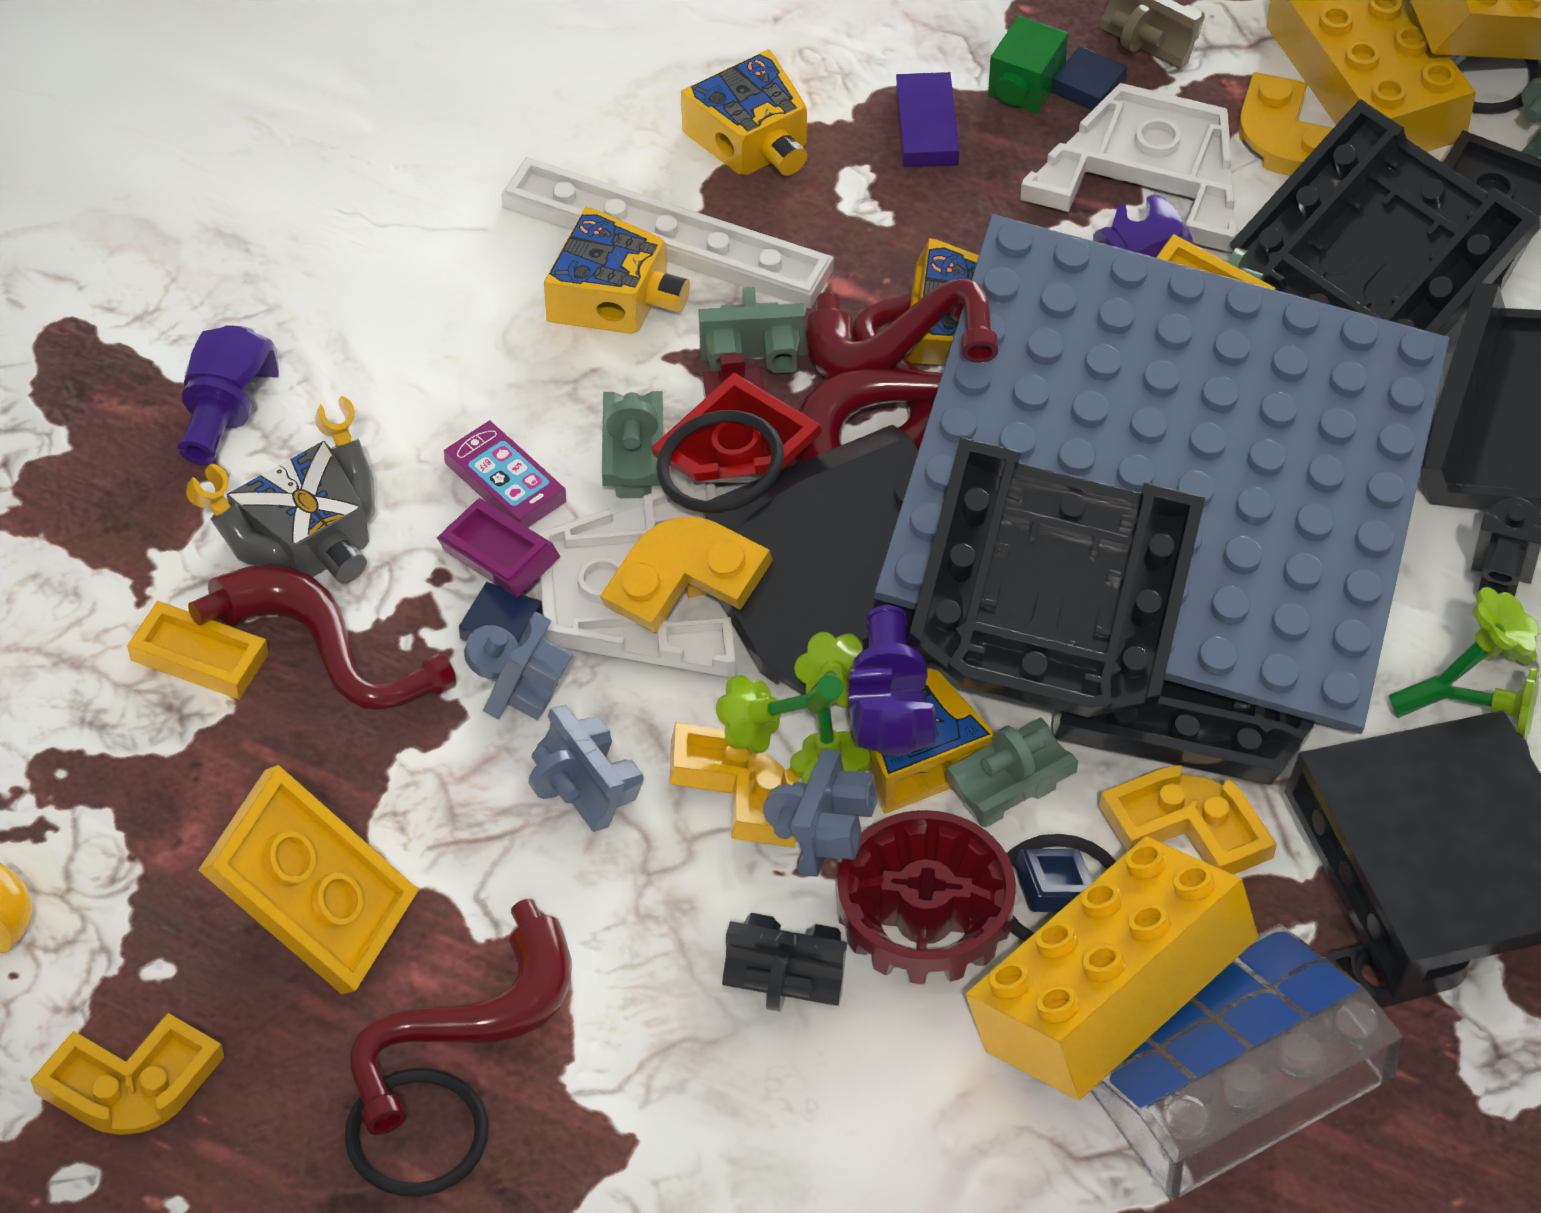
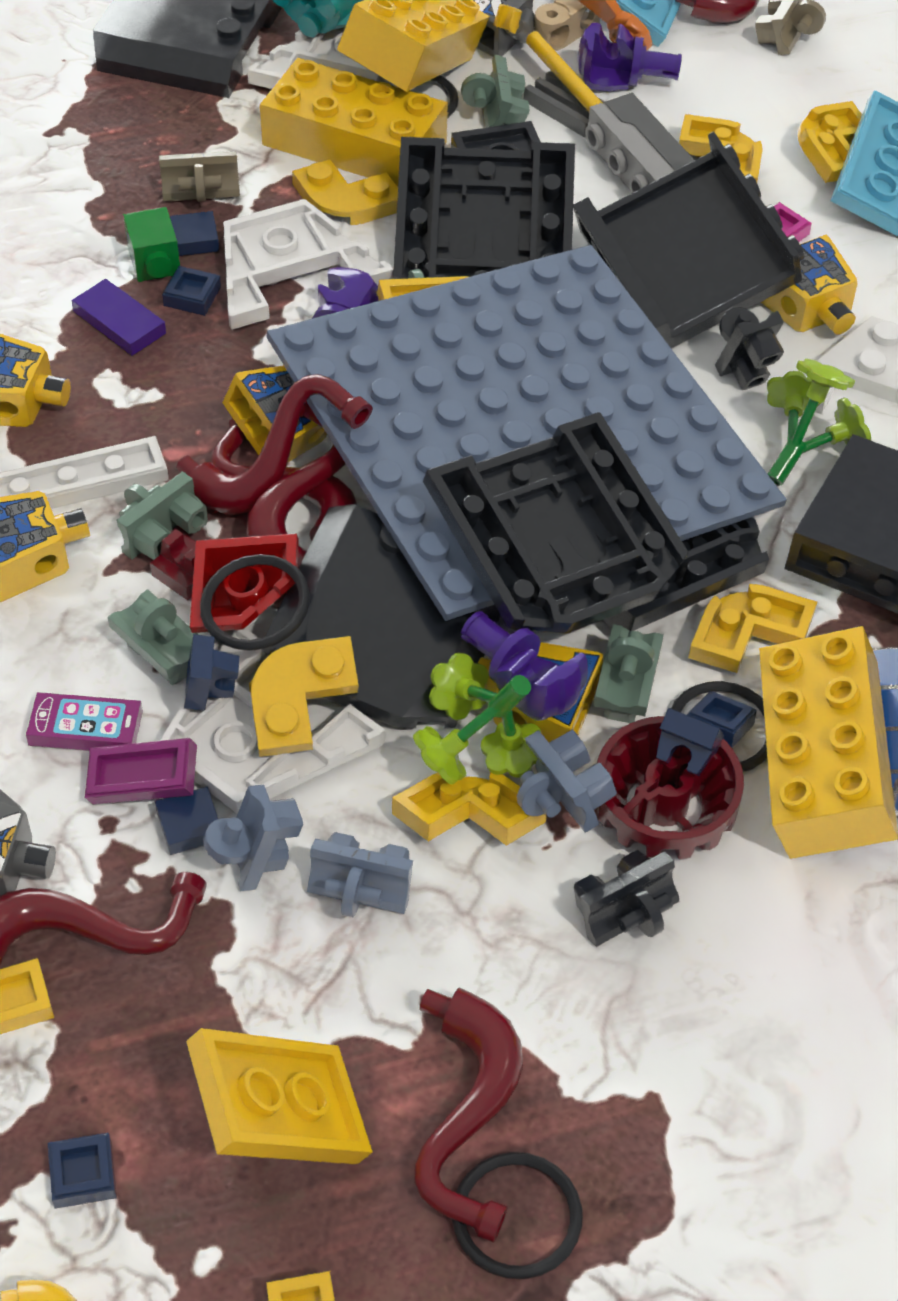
camera: 45 degrees left, 0 degrees up
none -> dark blue tile [48,1132,117,1209]
none -> dark blue tile [162,266,221,316]
none -> dark blue tile [184,634,240,711]
none -> dark blue tile [656,708,724,776]

